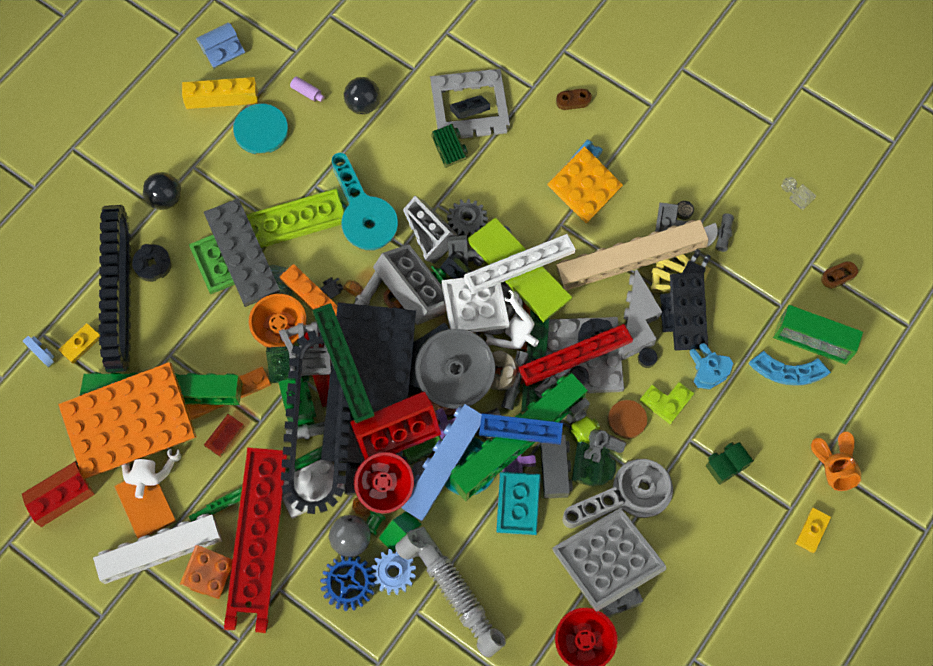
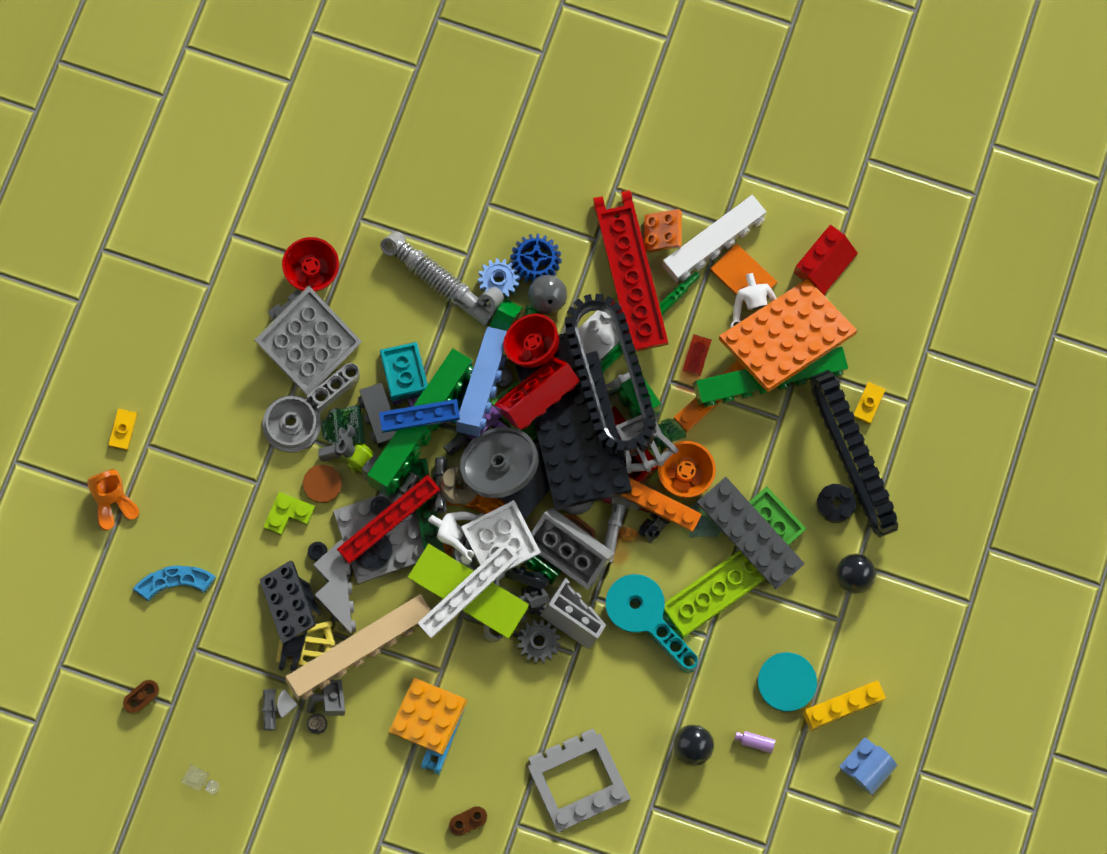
camera: 160 degrees right, 5 degrees up
light blue plate [22,336,54,367] -> none
dark green plate [312,303,375,424] -> none
dark green brick [431,124,468,168] -> none
black plate [450,95,490,119] -> none
dark azure hinge [690,343,733,389] -> none
dark green brick [706,442,754,485] -> none
green brick [773,305,863,365] -> none

